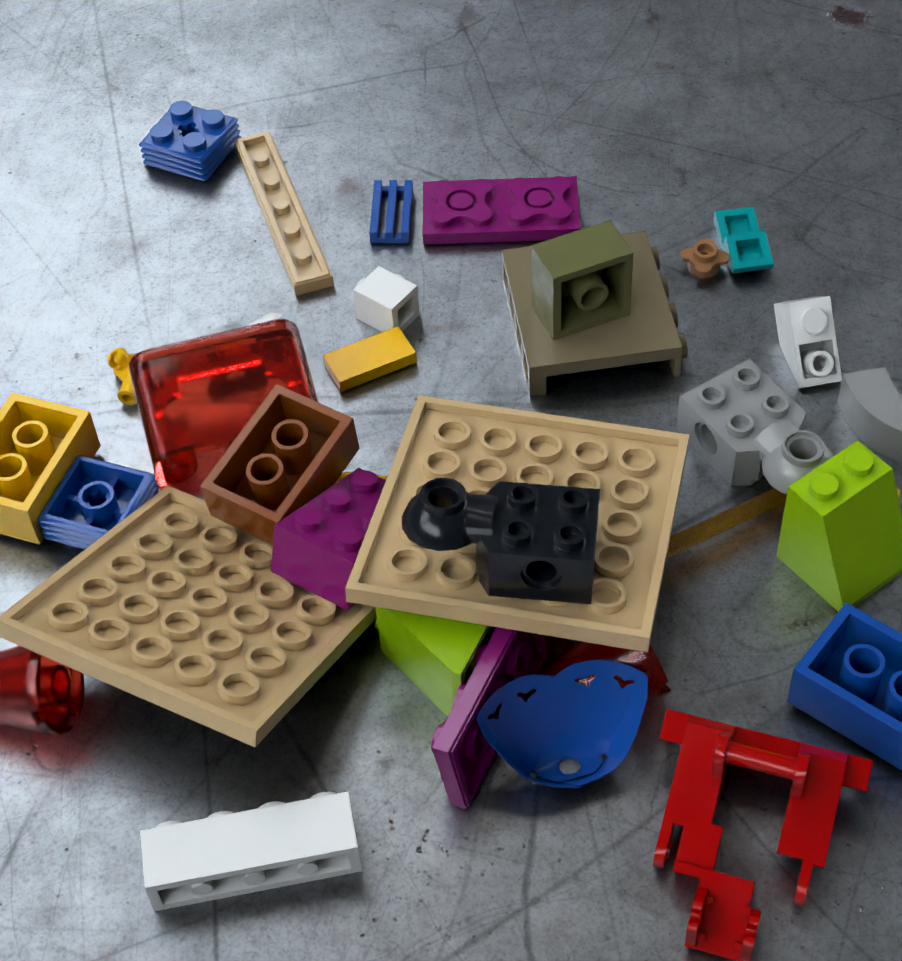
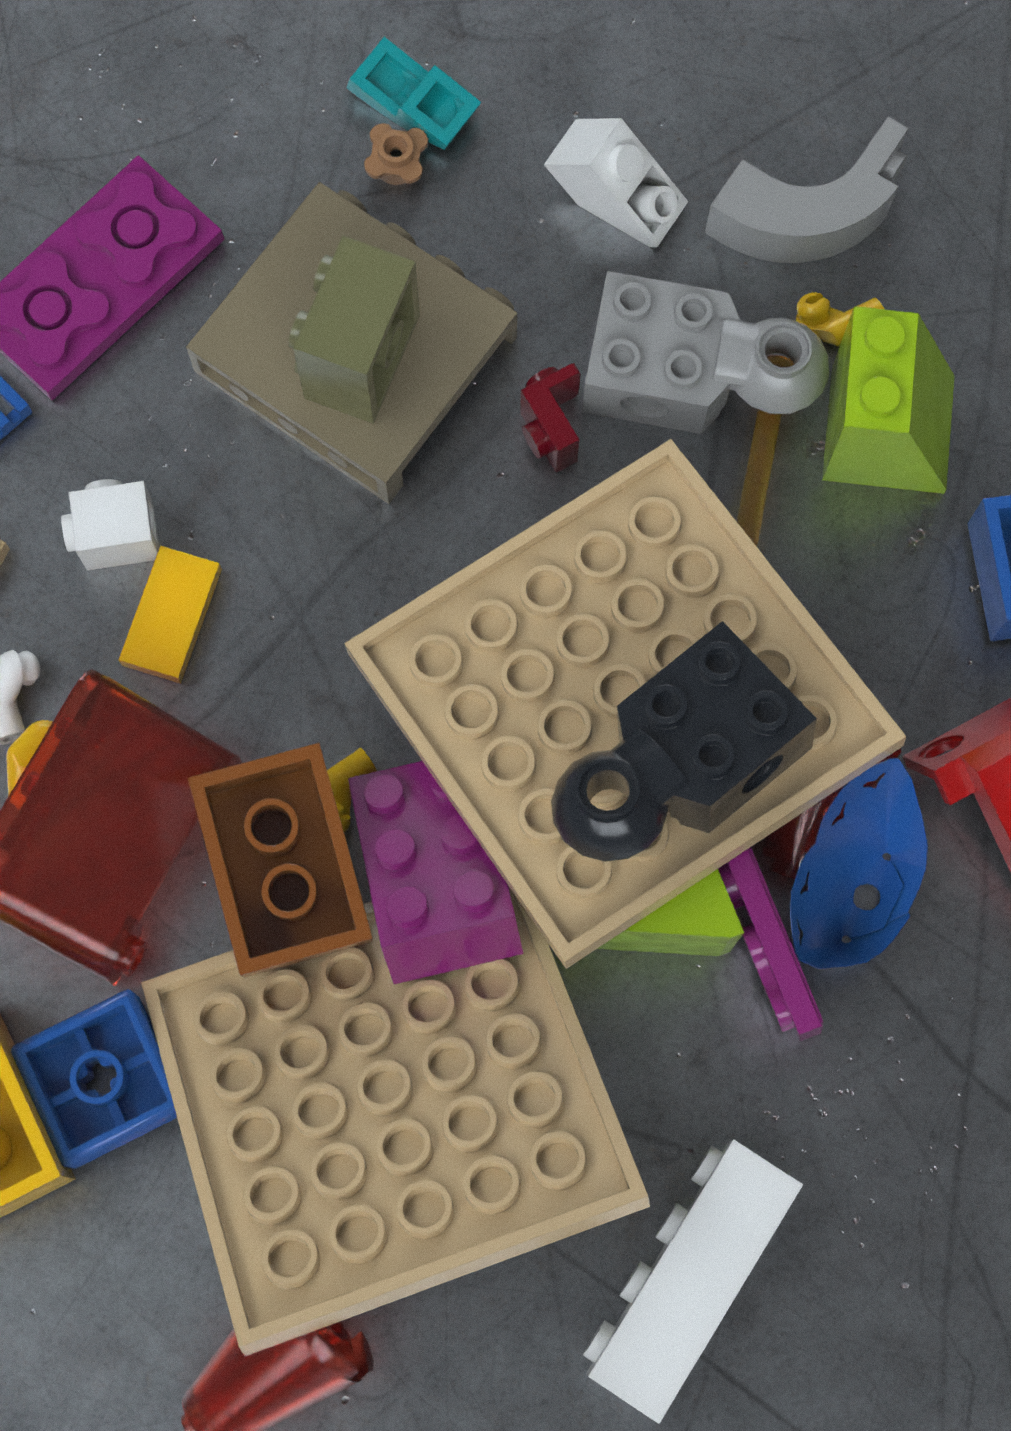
camera: 50 degrees left, 25 degrees up
none -> dark red bracket [520,363,581,473]

